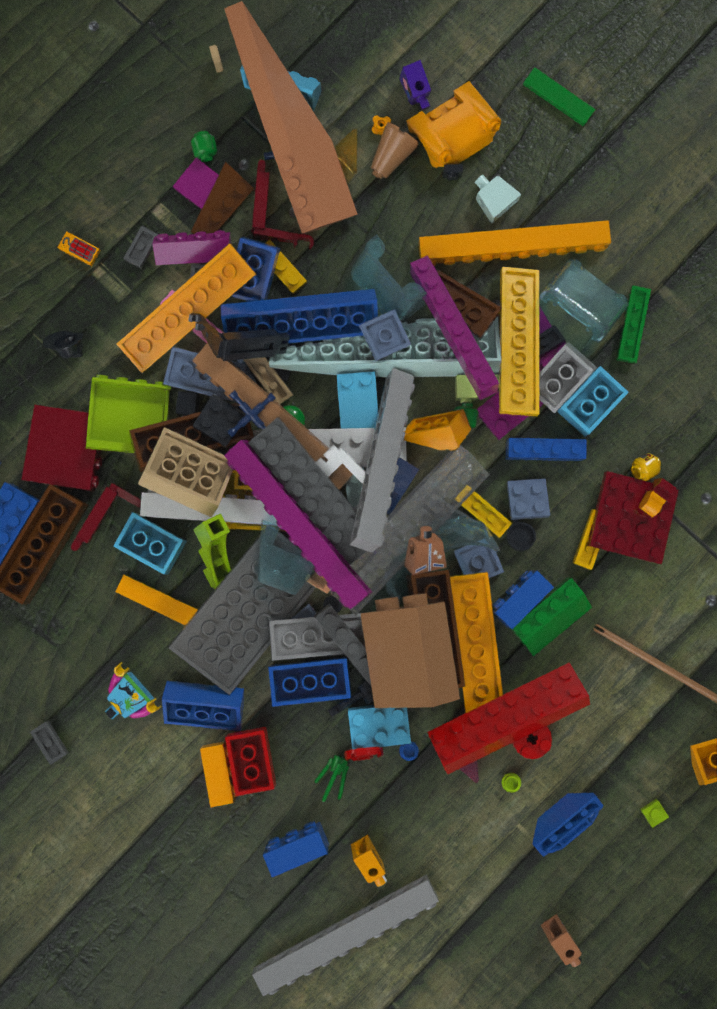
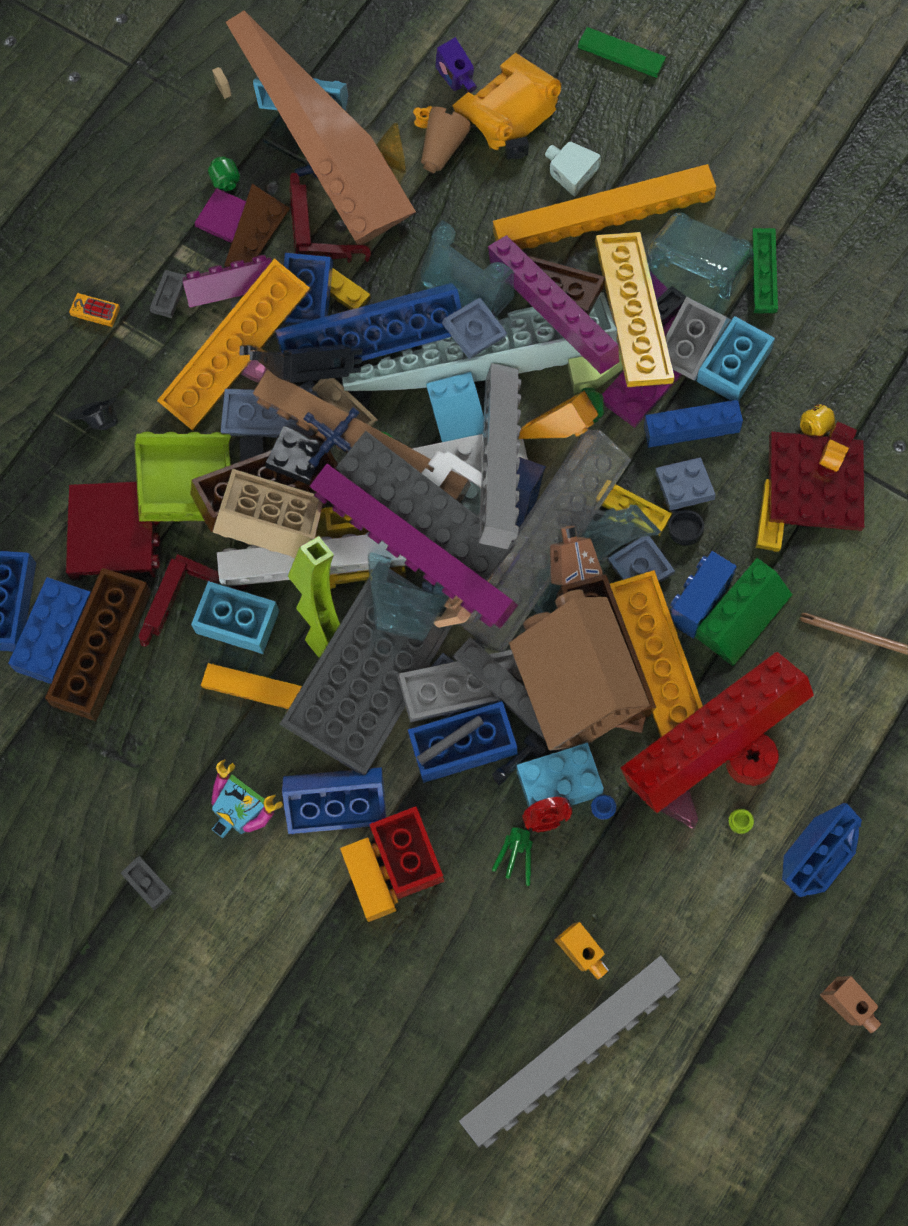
camera: 10 degrees left, 15 degrees down
blue brick [263,821,329,877] -> none
none -> flat silver bar [417,716,484,765]

